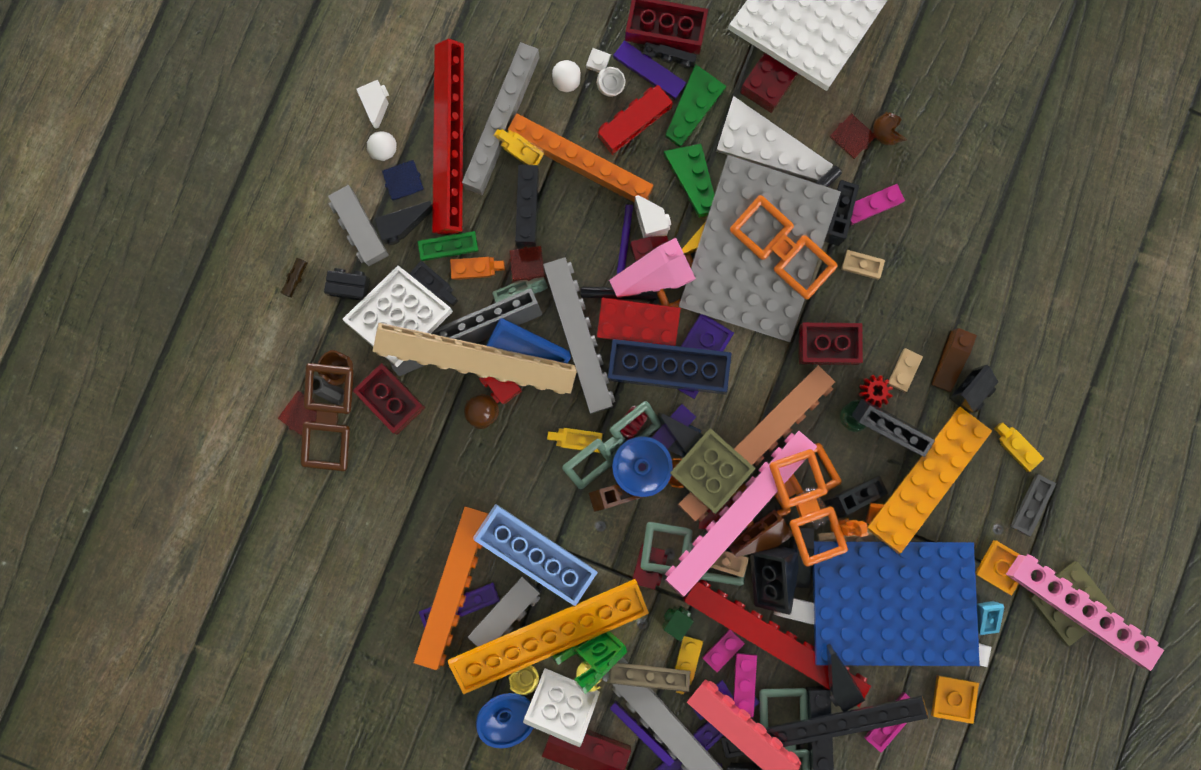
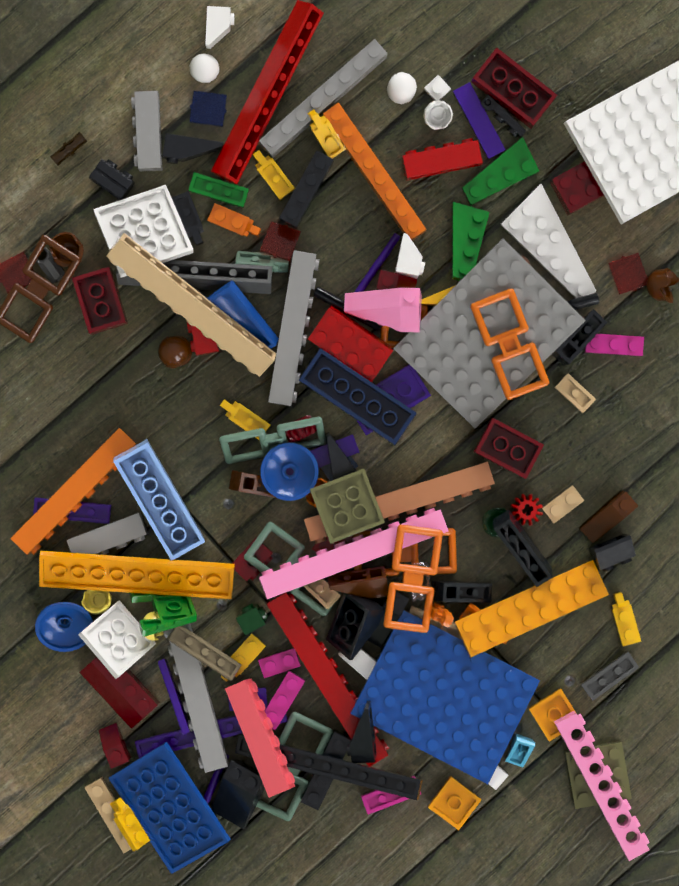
camera: 20 degrees right, 5 degrees up
none -> yellow hinge [253,150,295,201]

